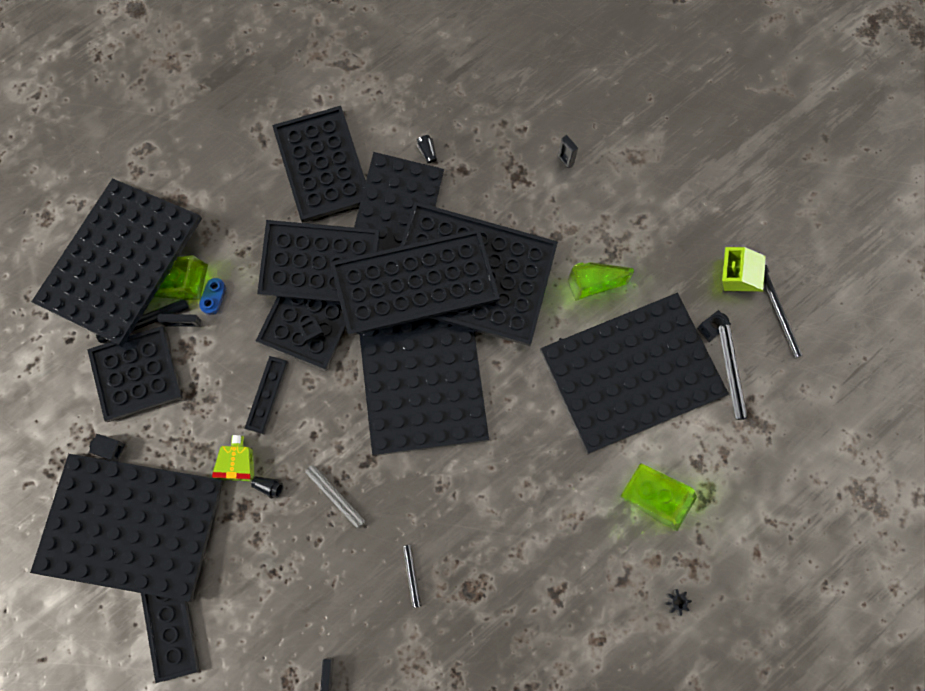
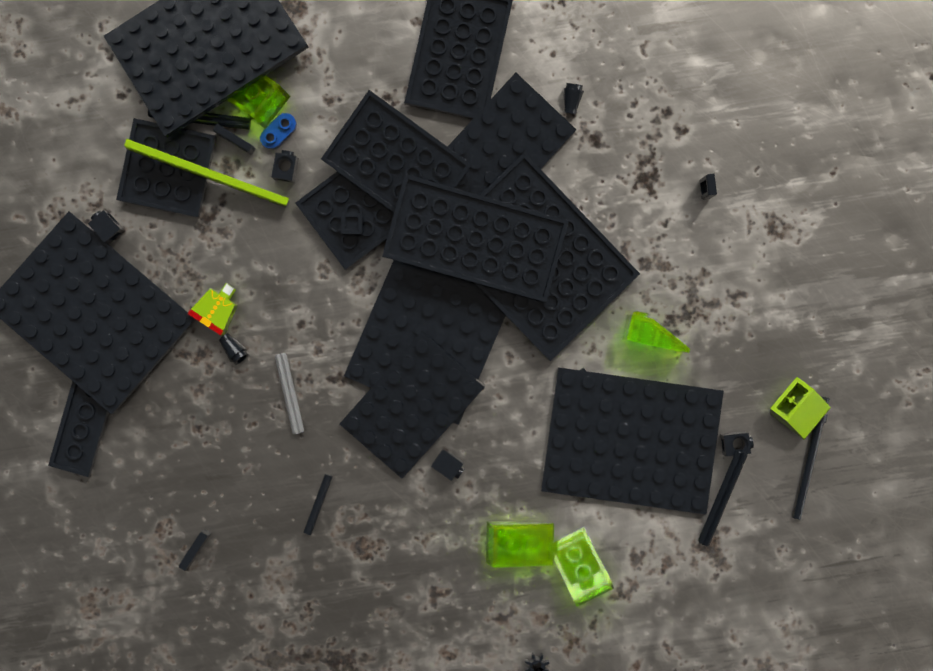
camera: 25 degrees right, 15 degrees up
black tile [244,356,289,435] -> none
none -> lime tile [124,139,289,207]
none -> black brick [271,150,299,183]
none -> black plate [340,331,485,478]
none -> black brick [431,448,464,481]
none -> clear neon green slope [486,521,554,568]

